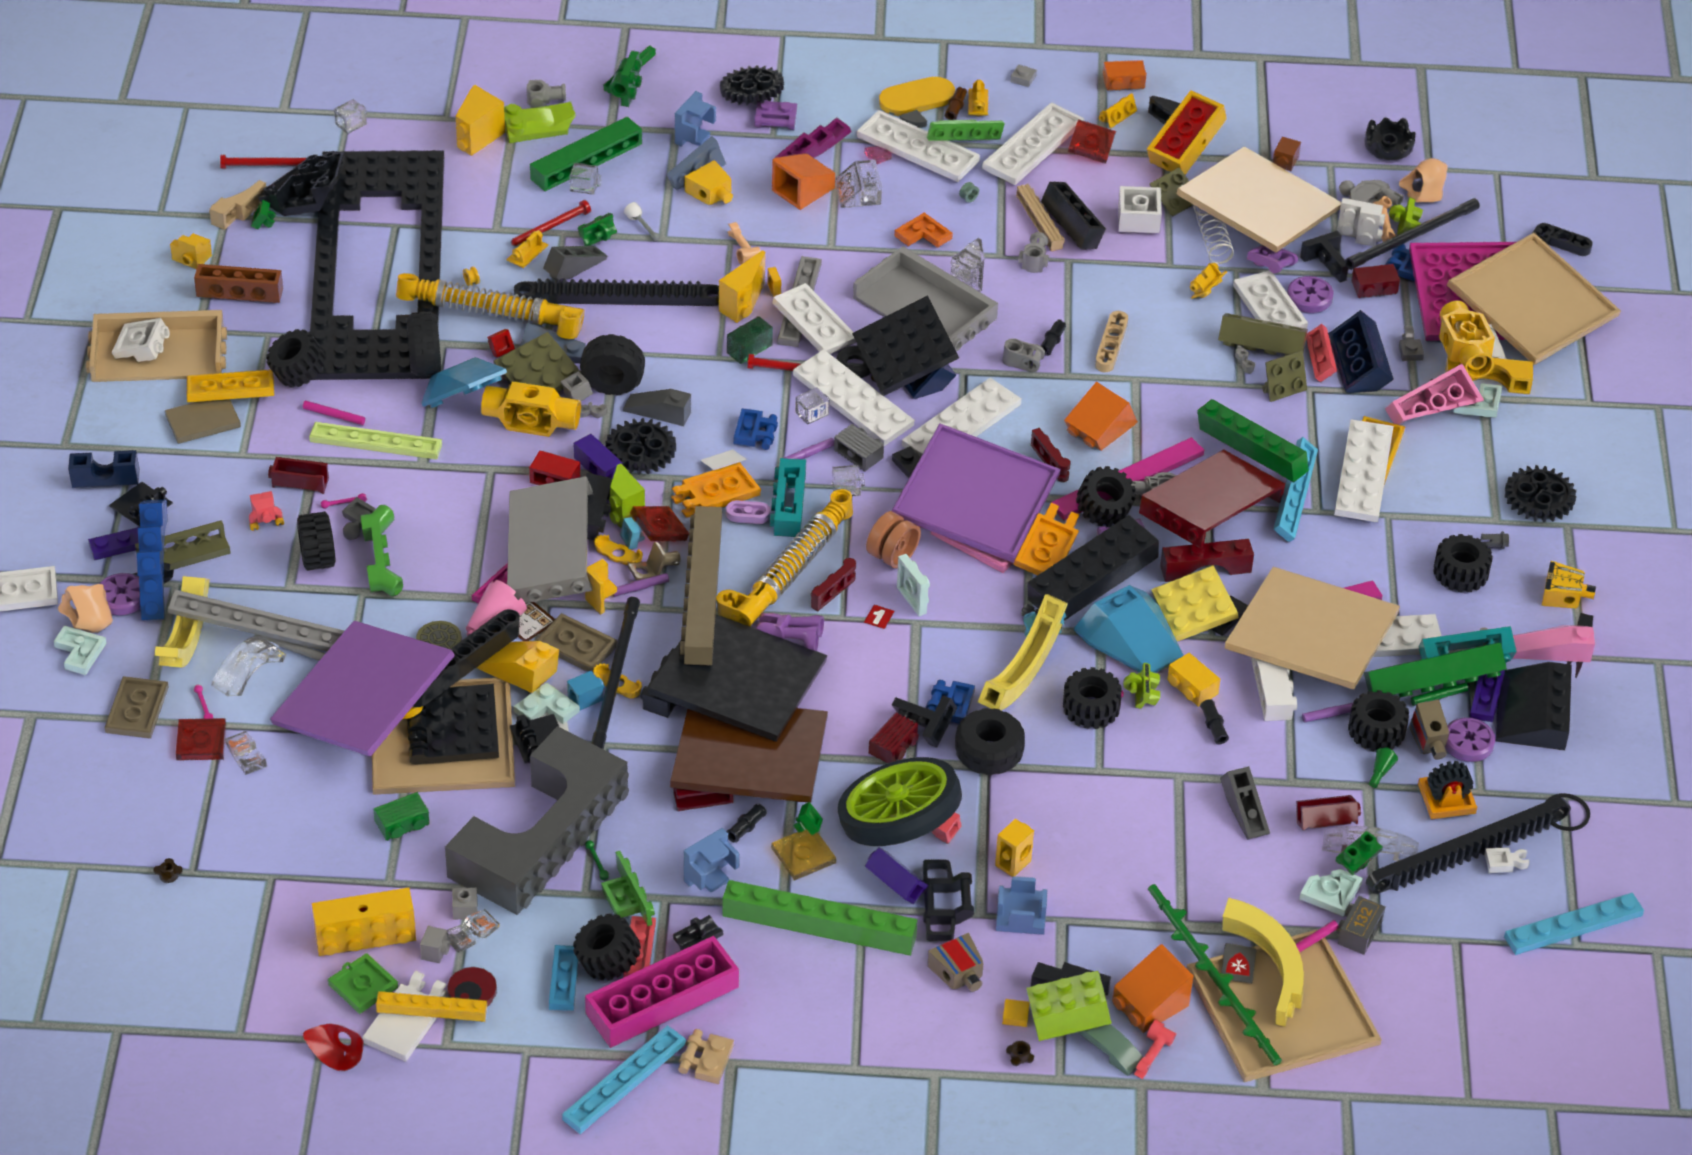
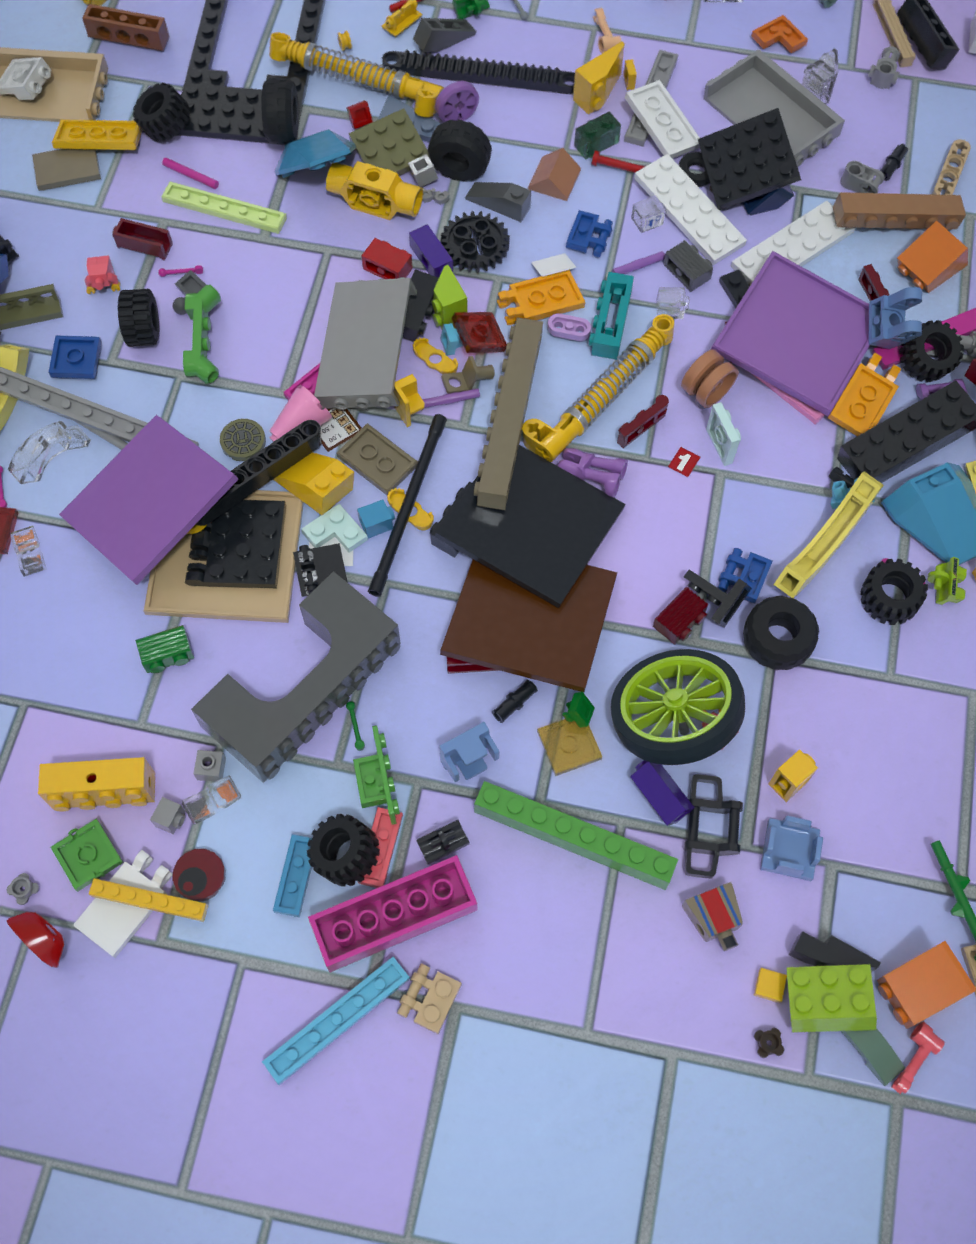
camera: 10 degrees right, 20 degrees up
none -> light grey plate [7,873,39,905]
none -> blue plate [48,335,102,379]
none -> medium lavender wheel [435,81,479,122]
none -> nougat slope [528,148,581,201]
none -> medium nougat brick [833,192,966,230]
none -> medium blue brick [869,287,922,349]

